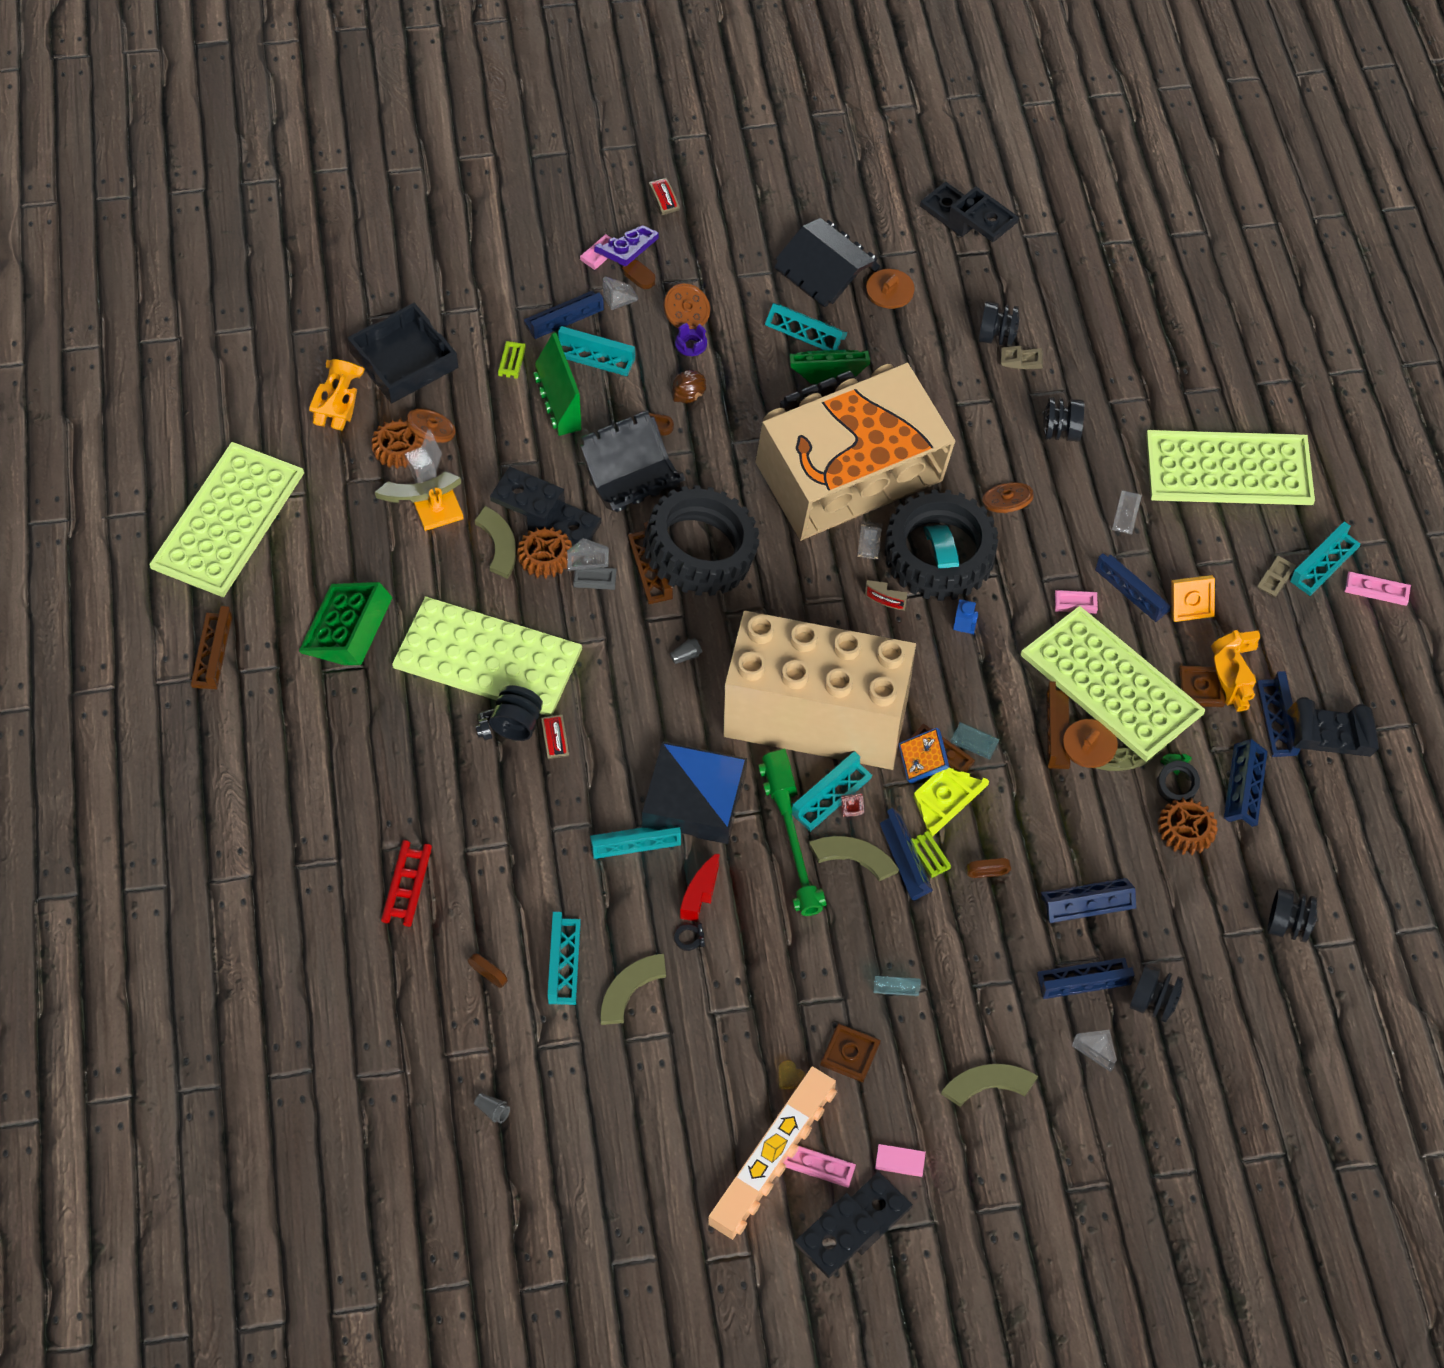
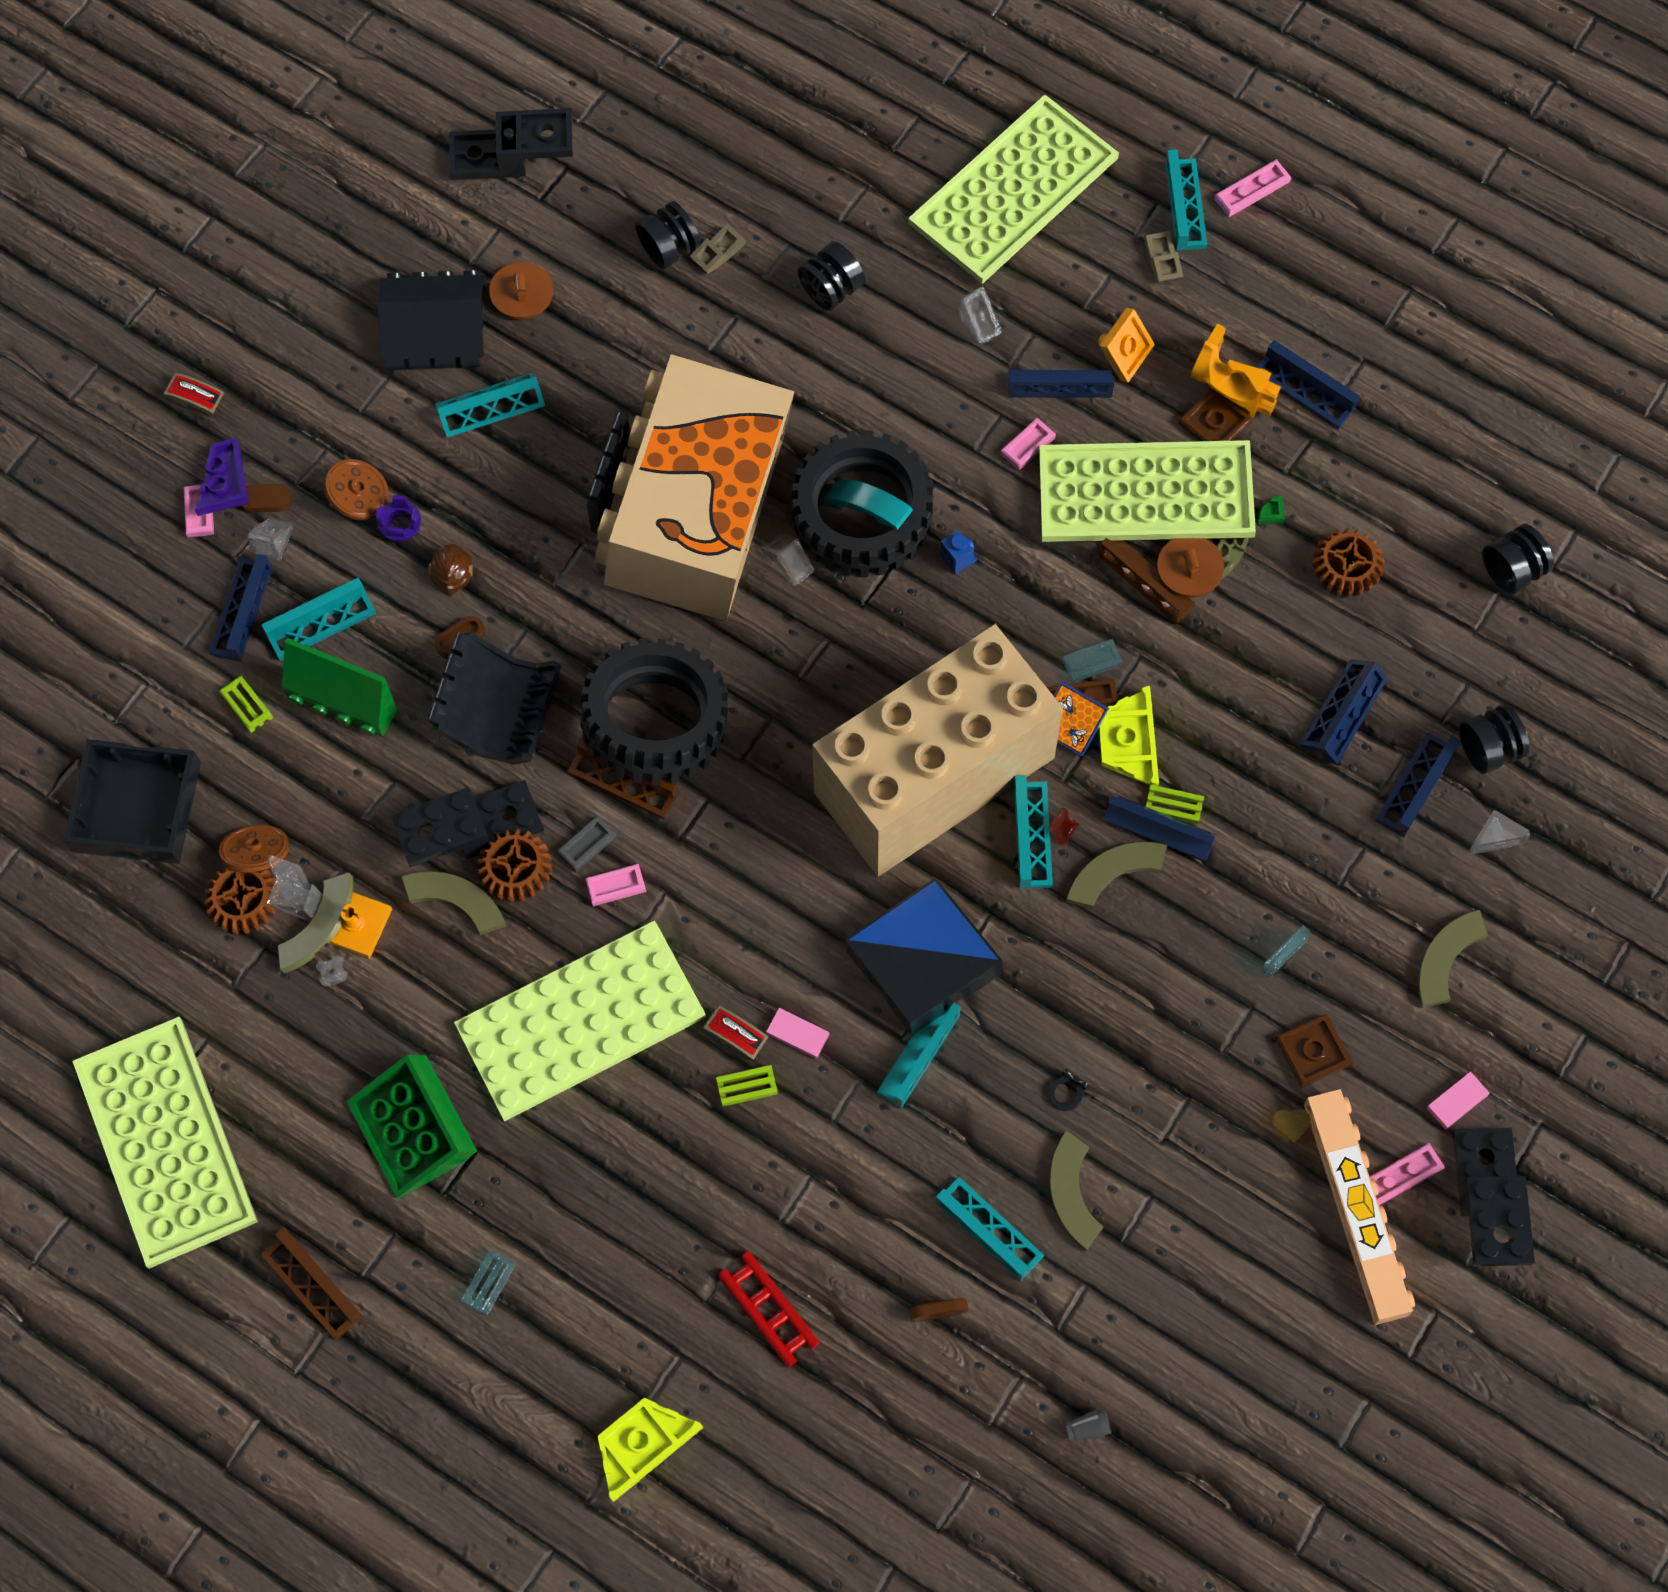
camera: 45 degrees left, 10 degrees up
light orange hips [309,359,365,431] -> none
black plate [475,709,493,741] -> none
black wheel [489,685,543,741] -> none
clear slope [567,538,609,571] -> none
dark grey cone [669,638,702,664] -> none
red slope [680,854,720,922] -> none
green bar [758,749,827,916] -> none
green wedge [789,350,870,385] -> none
slope [865,580,907,611] -> none
reddish brown tile [966,858,1011,878] -> none
dark orange shield [982,482,1034,514] -> none
black tyre [1157,761,1200,803] -> none
dark blue fence [1224,739,1268,827] -> none
black piece [1287,697,1379,757] -> none
none -> clear plate [316,956,348,987]
none -> clear light blue tile [461,1250,516,1316]
none -> bright pink tile [585,864,646,906]
none -> neon yellow wing [598,1398,703,1502]
none -> lime tile [716,1065,778,1107]
none -> bright pink tile [766,1008,829,1059]

